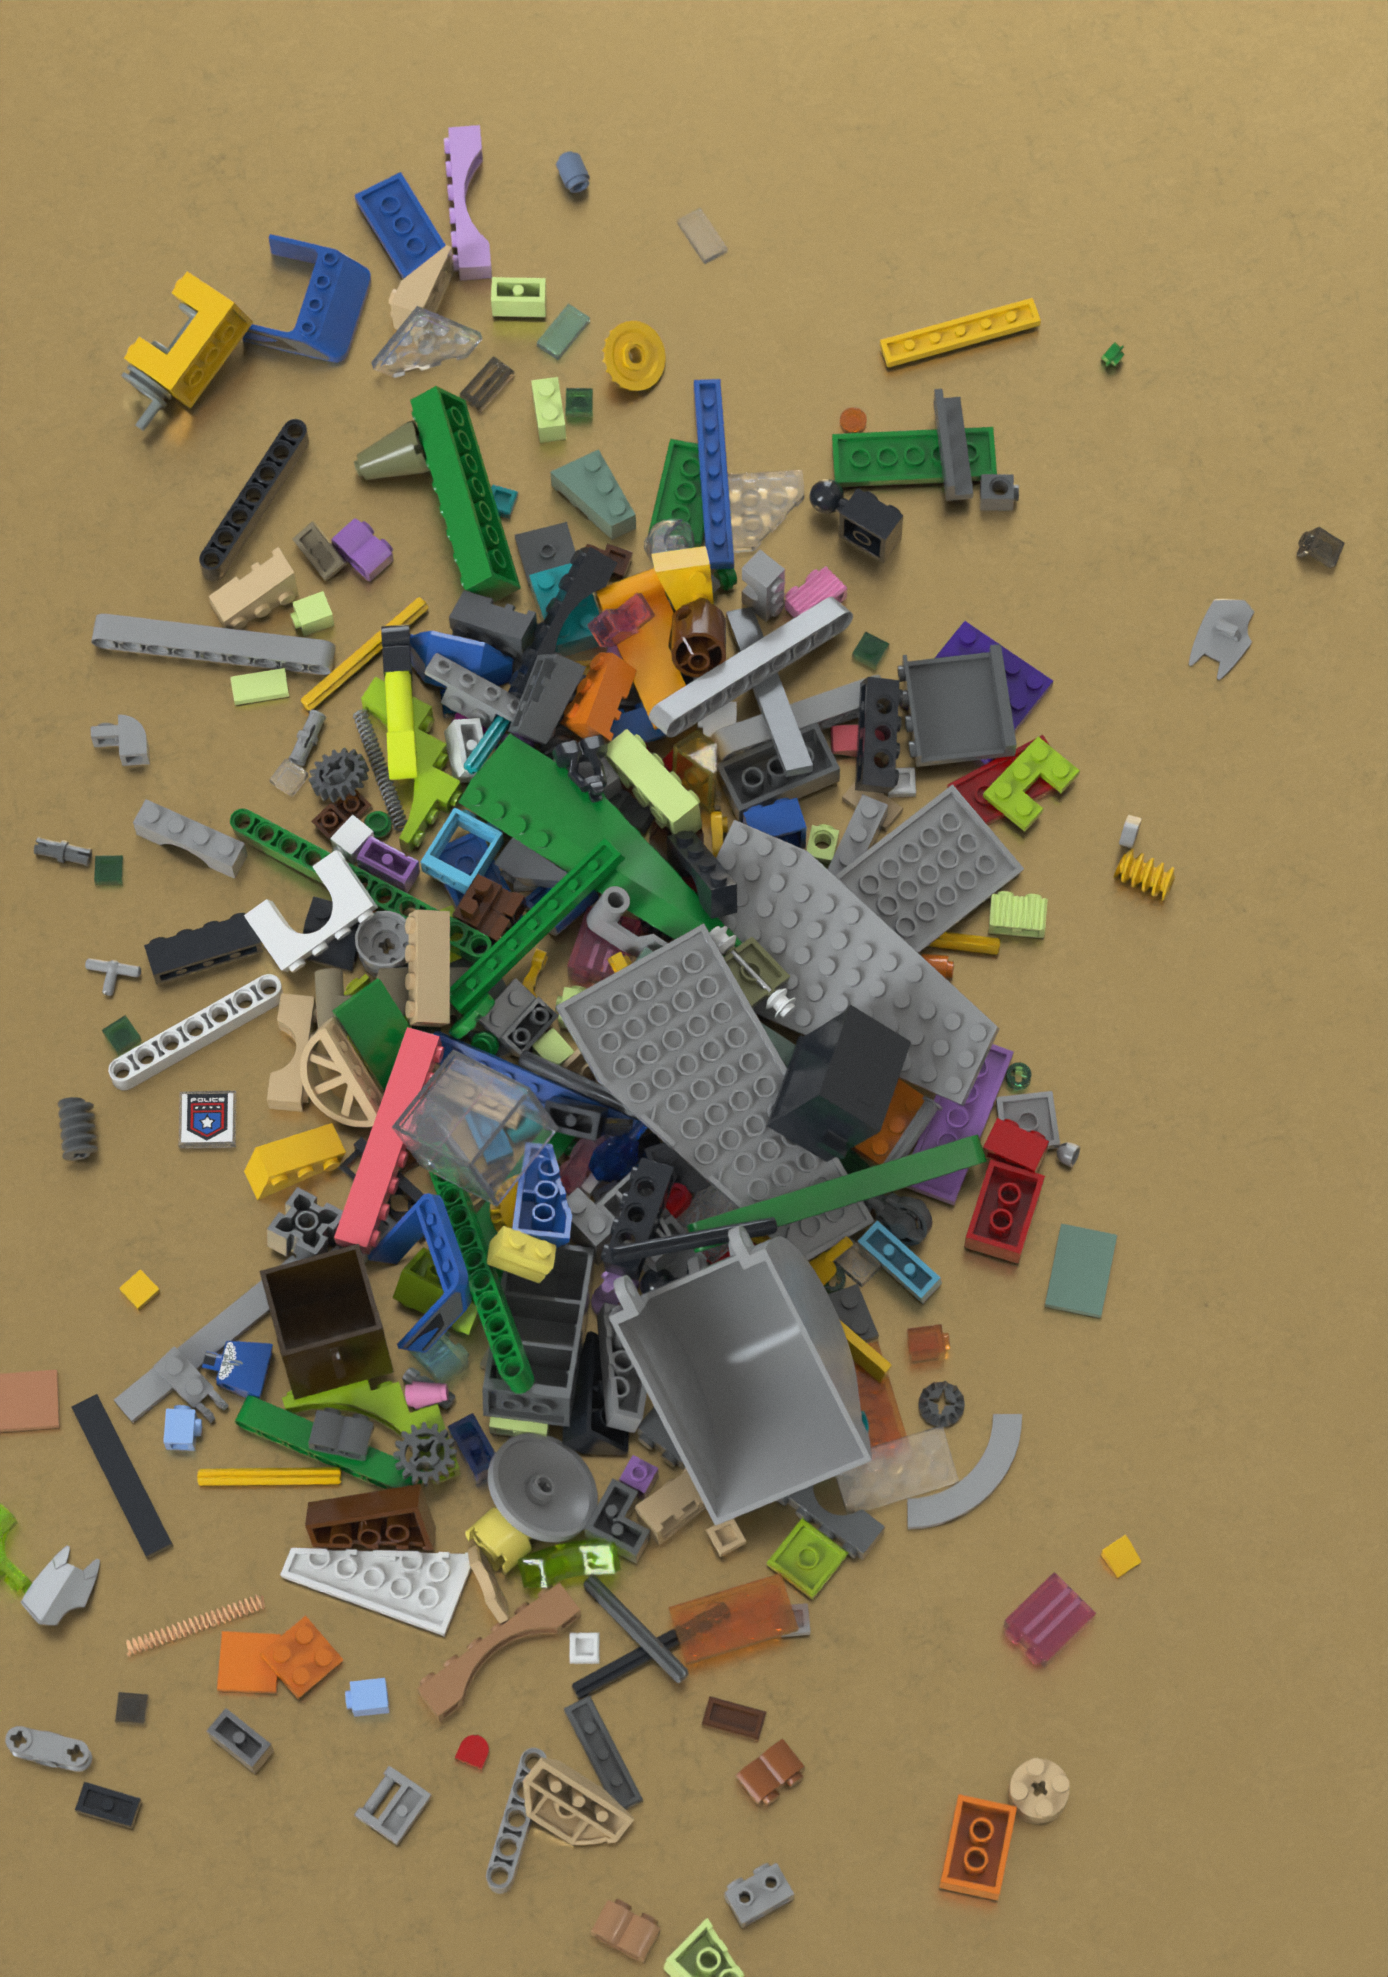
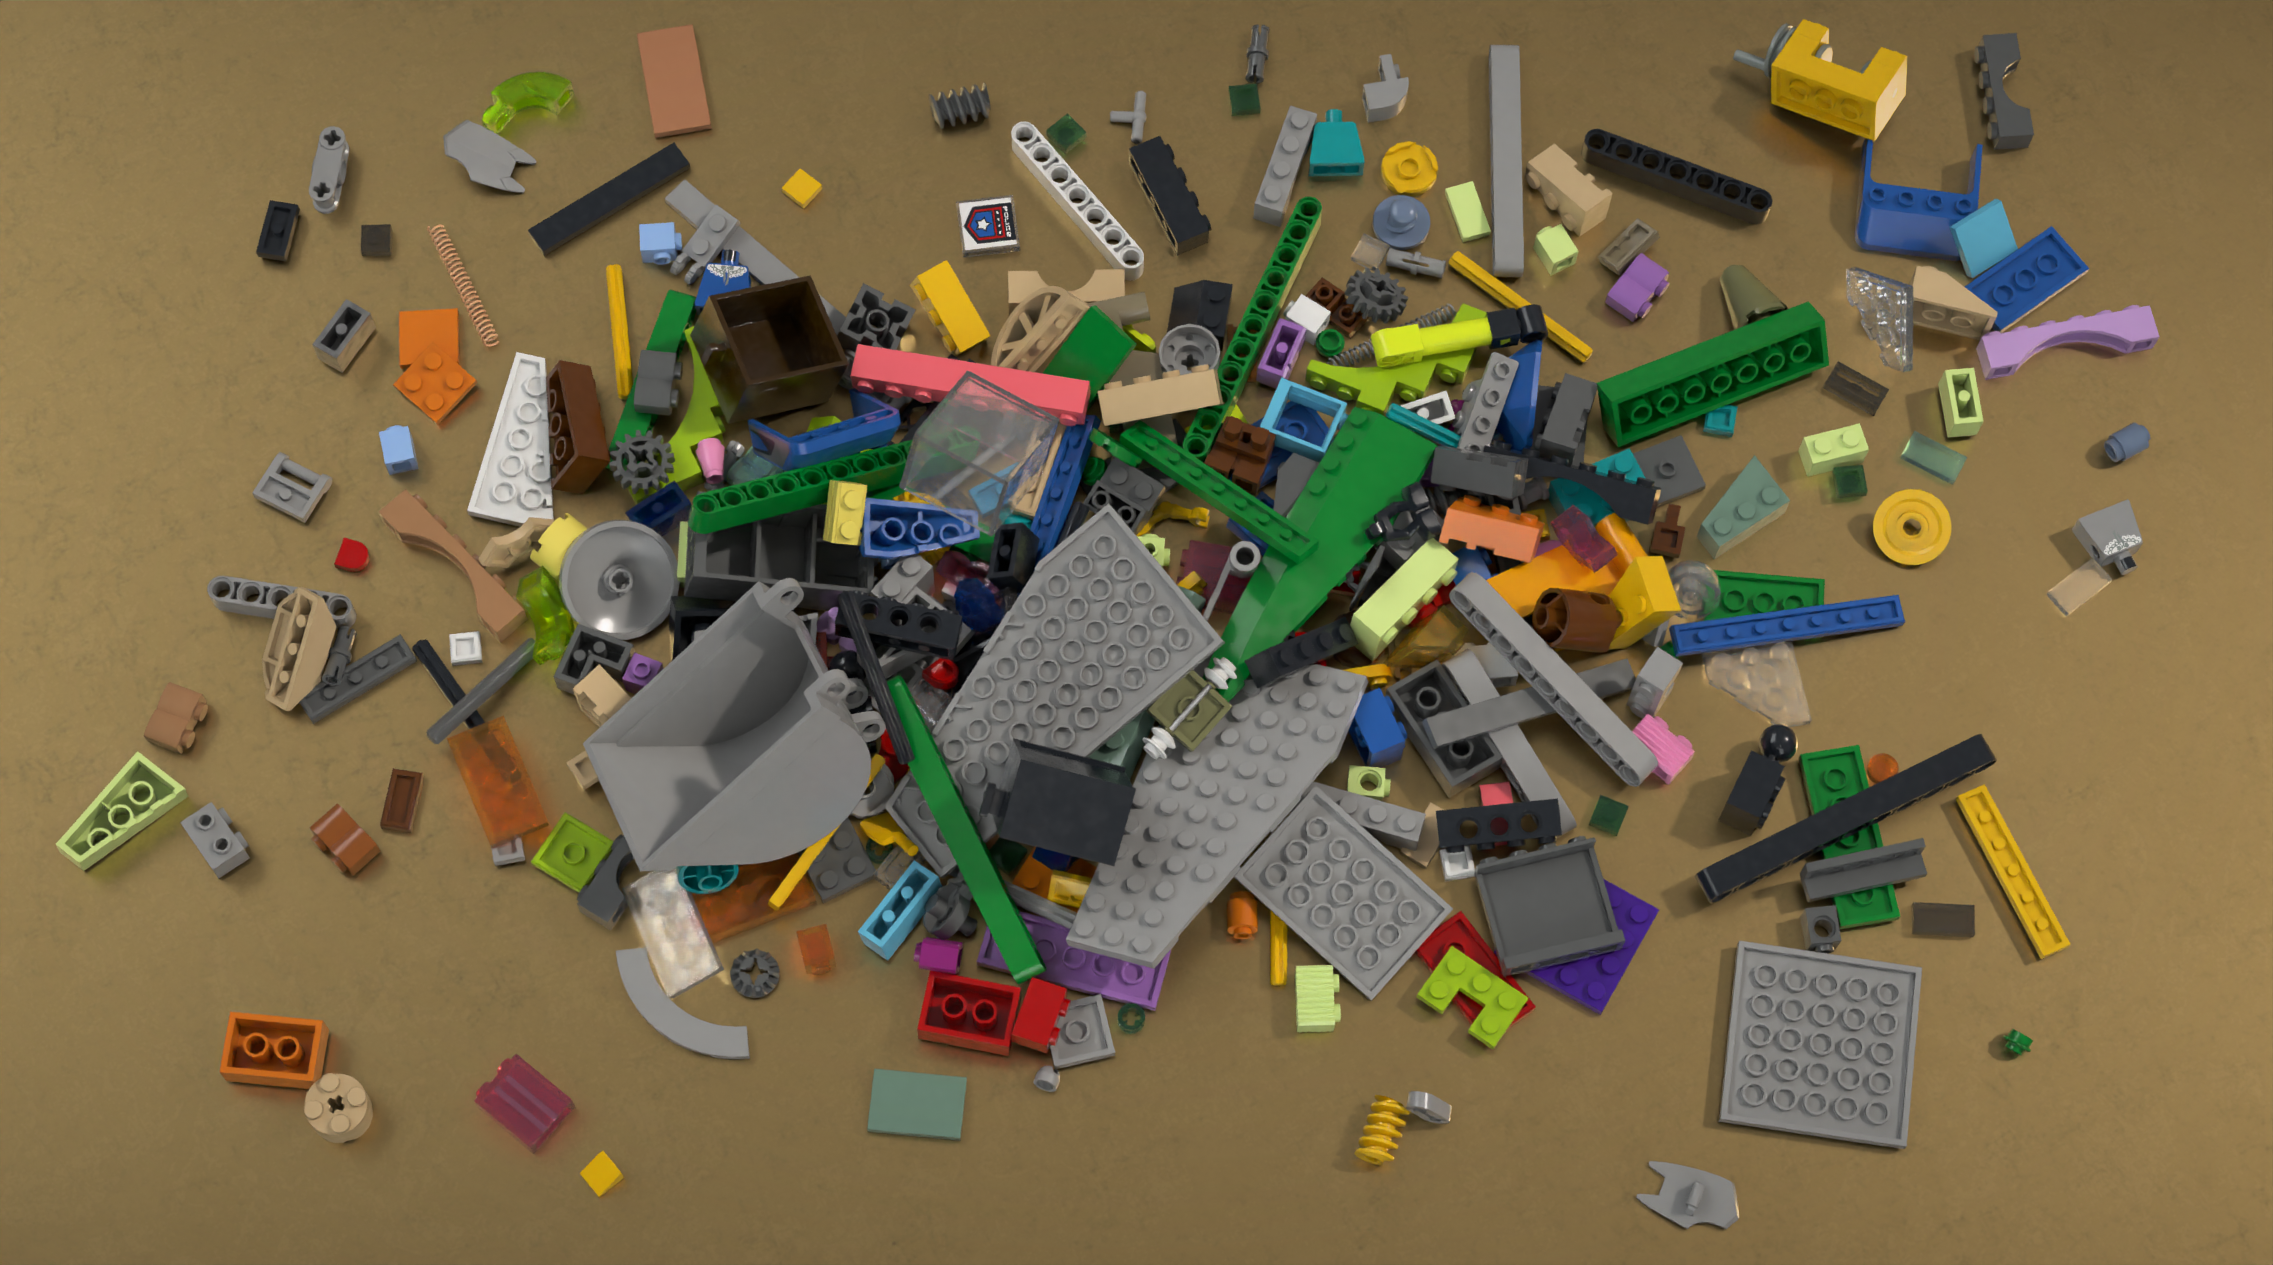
camera: 80 degrees right, 0 degrees up
white arch [244,850,378,973] -> none
none -> dark grey pin [322,626,357,686]
none -> magenta brick [914,937,964,974]
none -> yellow plate [1047,870,1092,908]
none -> teal torso [1308,109,1365,177]
none -> dark grey shield [1344,545,1385,612]
none -> sand blue plate [1372,195,1430,250]
none -> yellow tile [1380,141,1438,197]
none -> black beam [1695,734,1997,903]
none -> light grey plate [1719,941,1922,1149]
none -> clear smoke tile [1911,902,1975,937]
none -> medium azure tile [1950,199,2018,278]
none -> dark grey arch [1974,33,2034,150]
none -> light grey torso [2072,499,2143,575]

